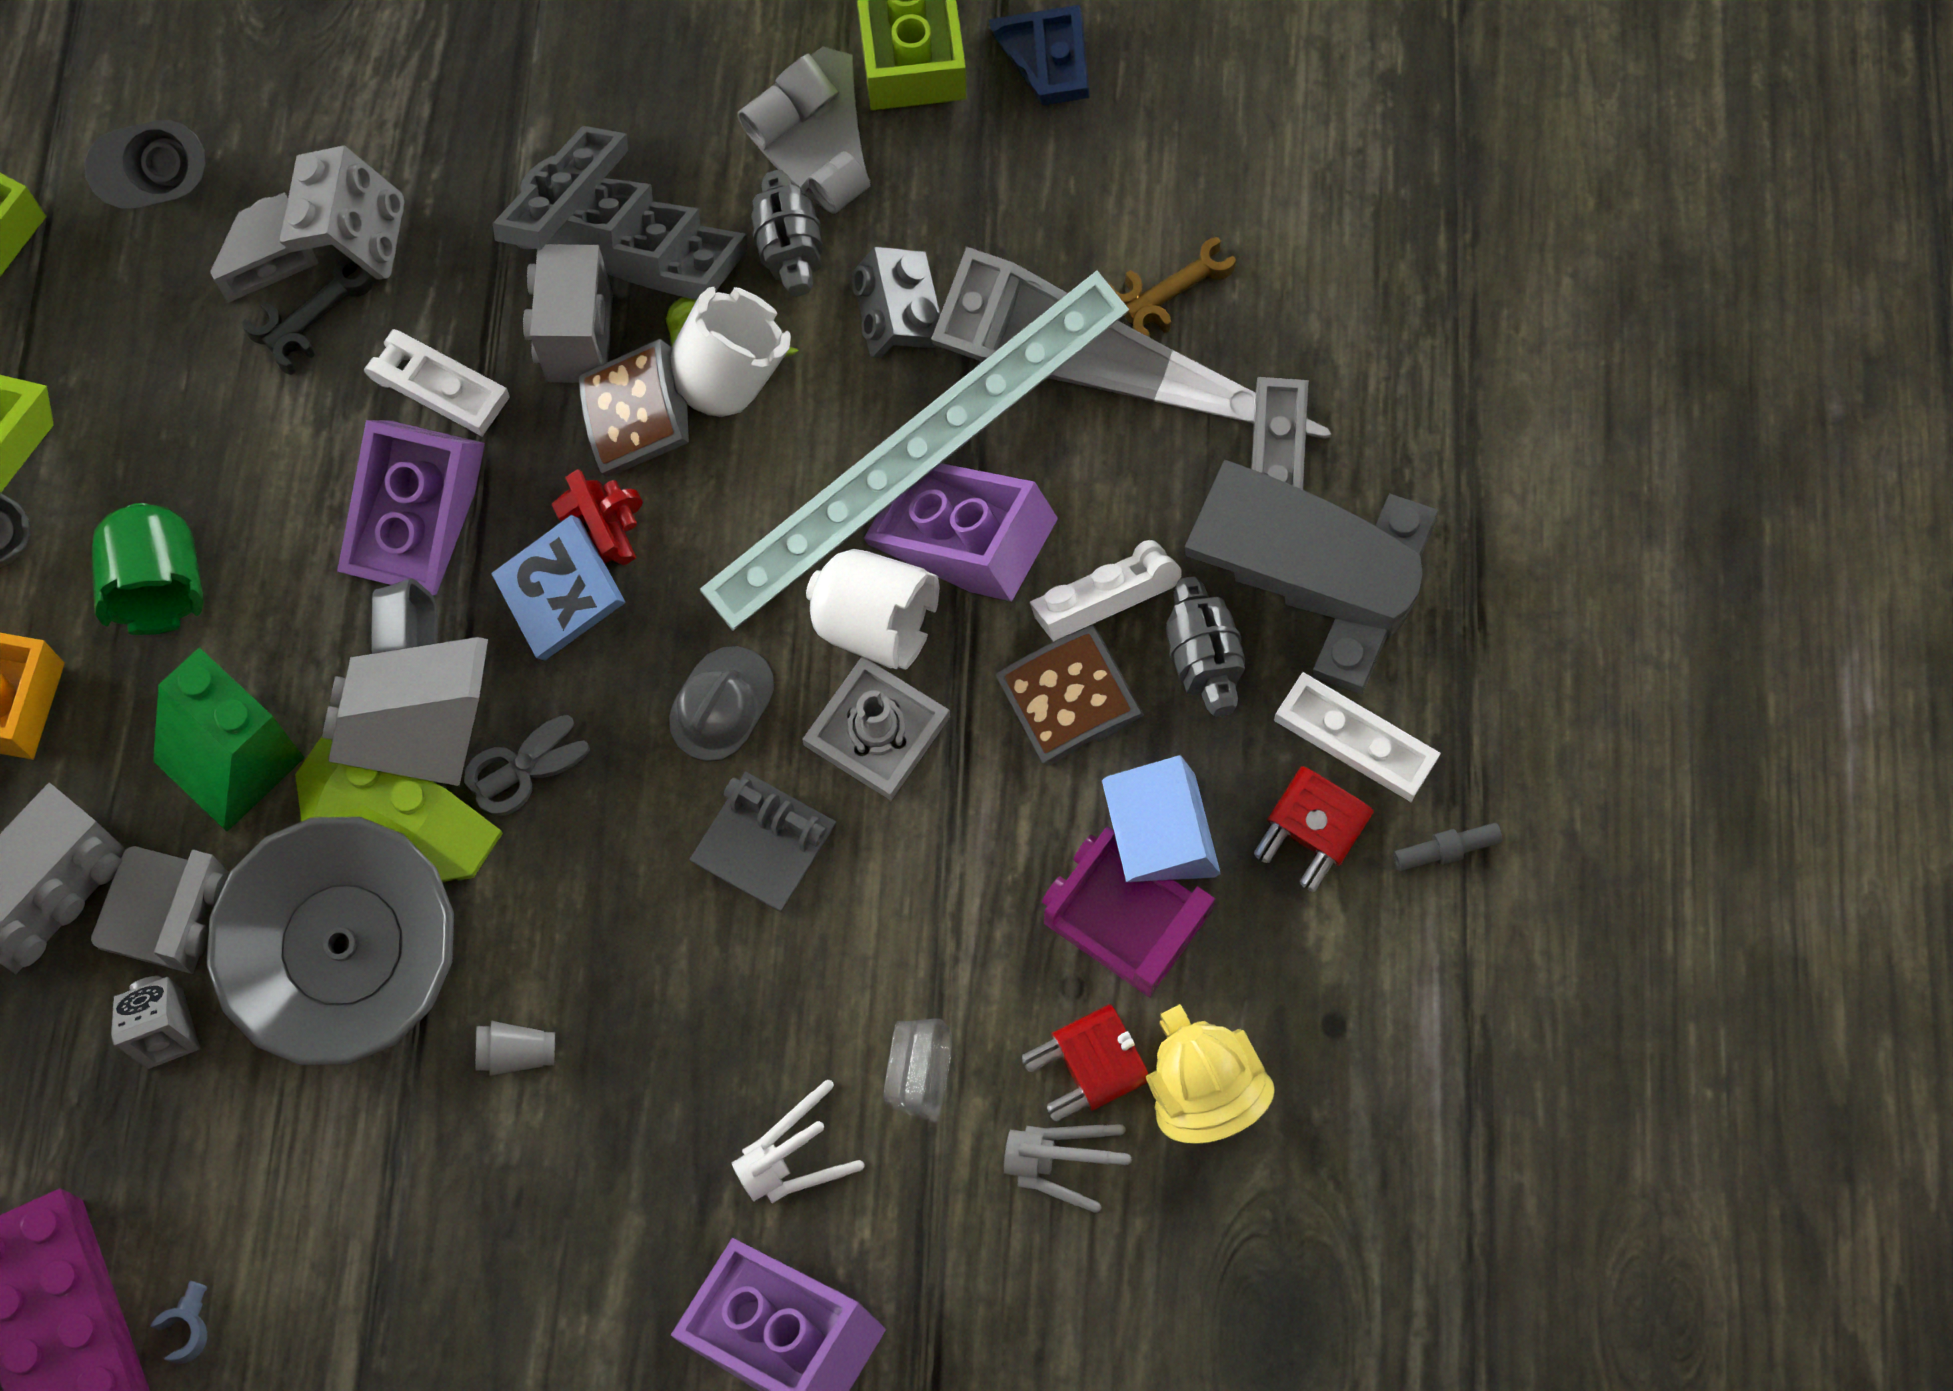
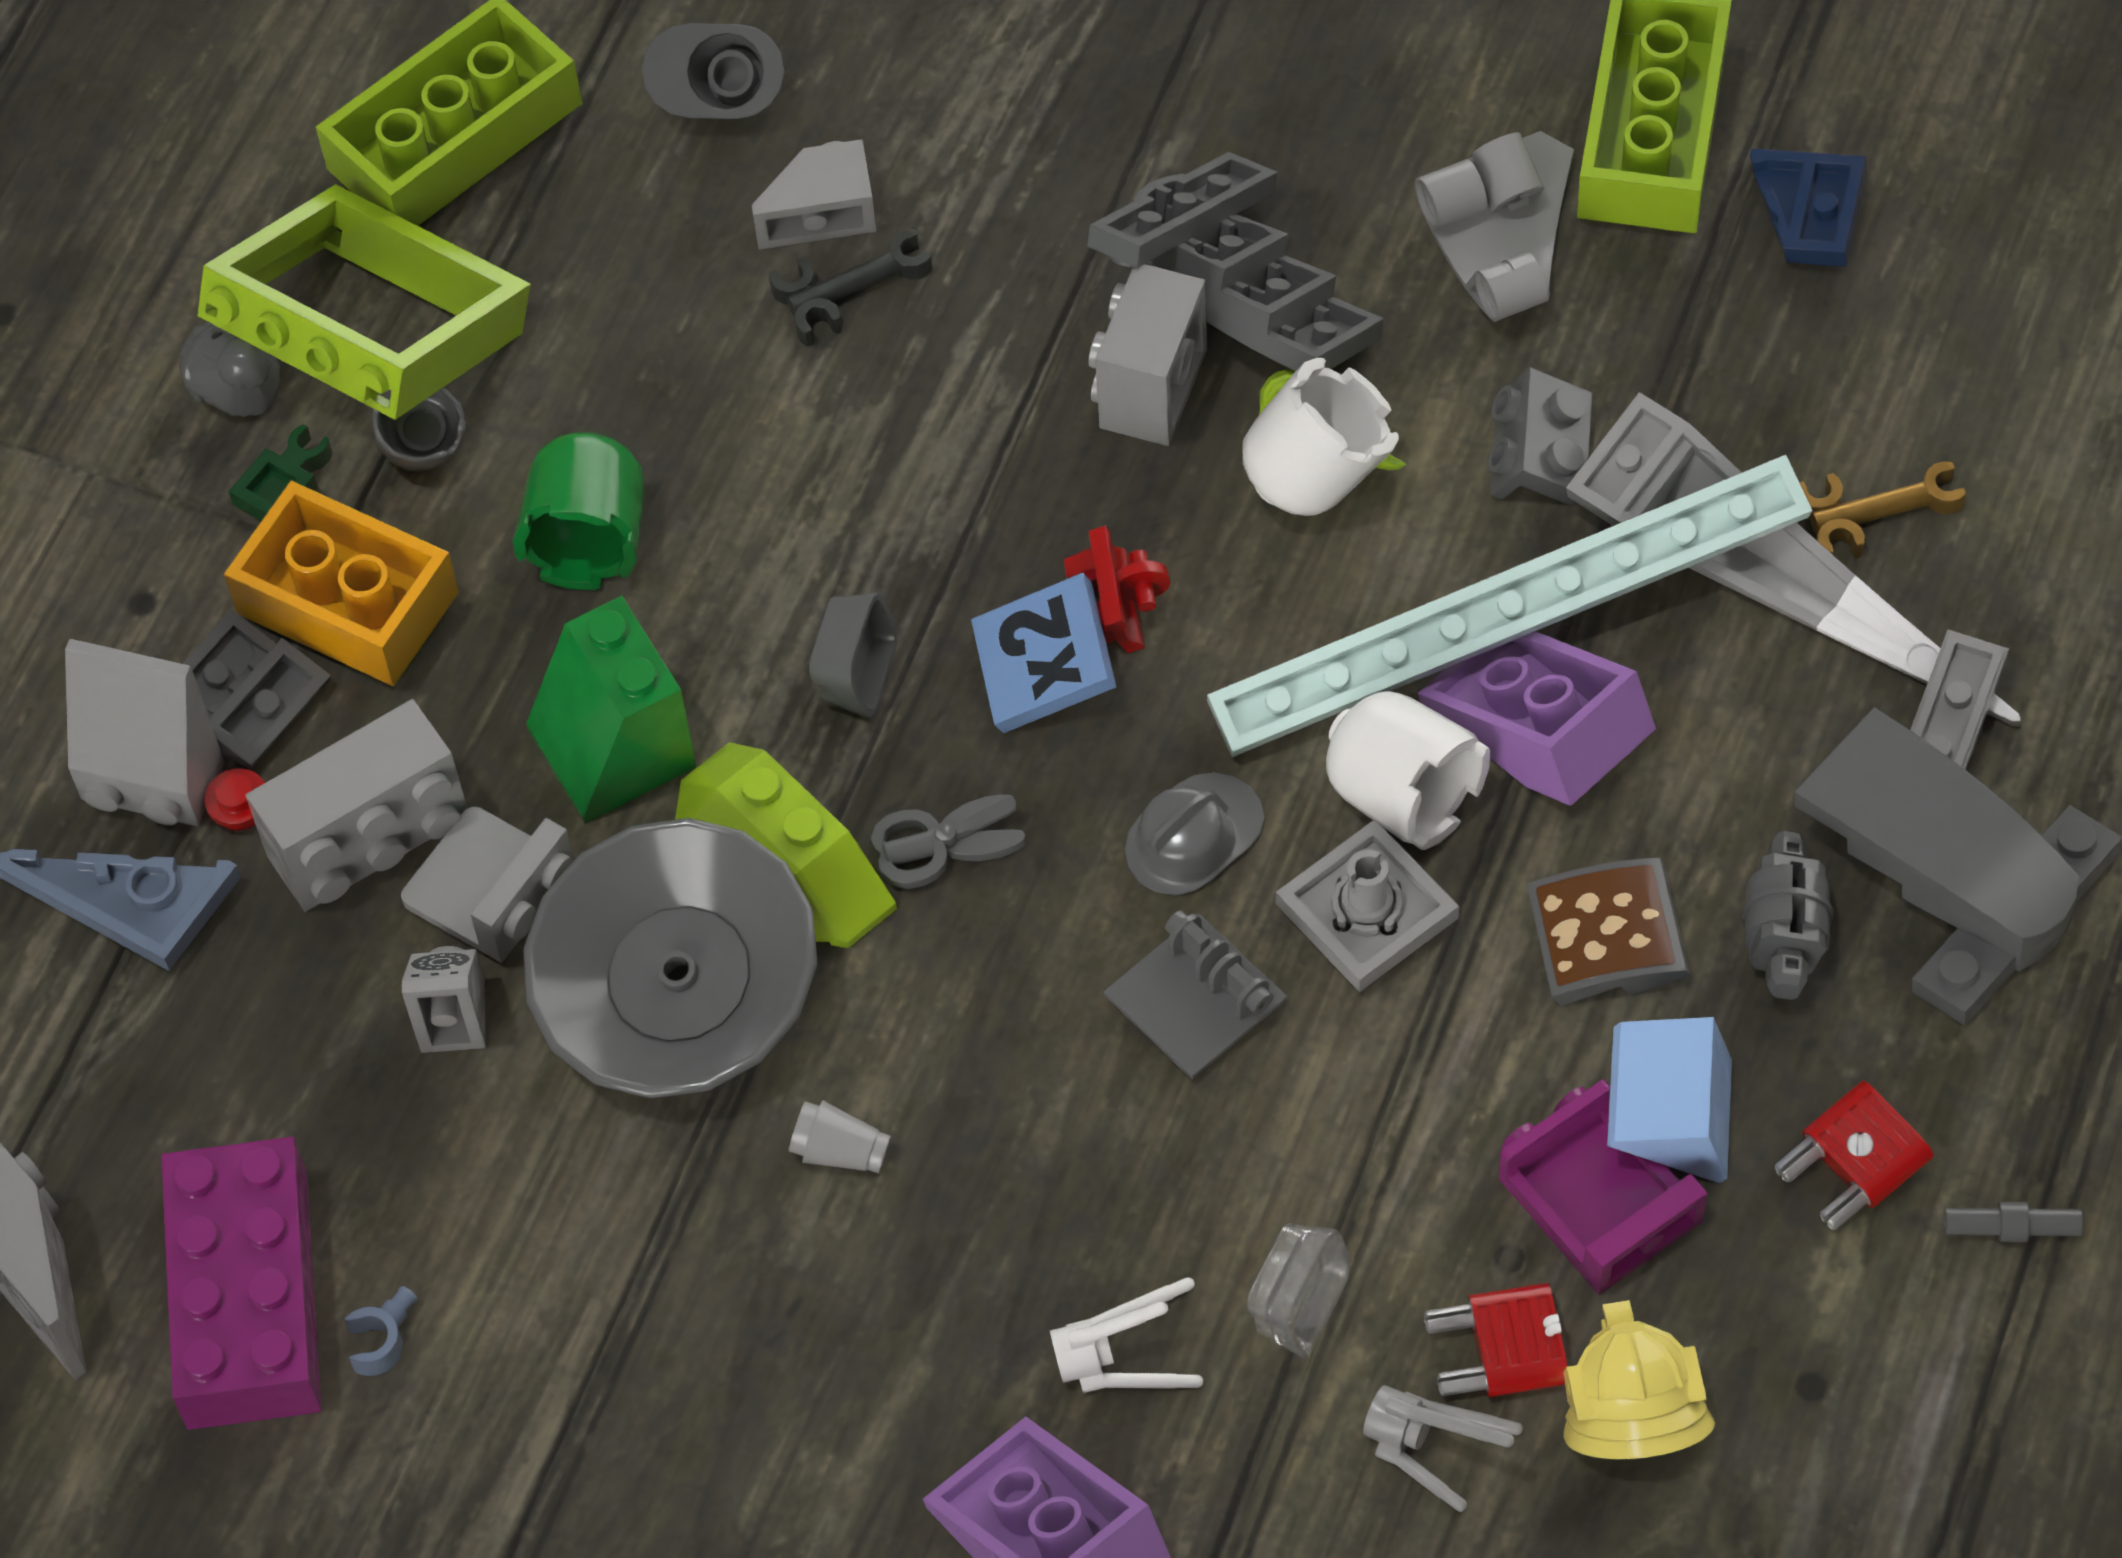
camera: 20 degrees right, 10 degrees down
light grey bracket [279,145,404,279] -> none
light grey slope [322,637,488,786] -> none
medium lavender slope [337,420,485,595] -> none
white plate [364,330,510,436] -> none
slope [579,339,689,478] -> none
dark grey piece [751,170,823,297] -> none
white plate [1030,540,1181,642] -> none
white plate [1274,672,1441,802] -> none

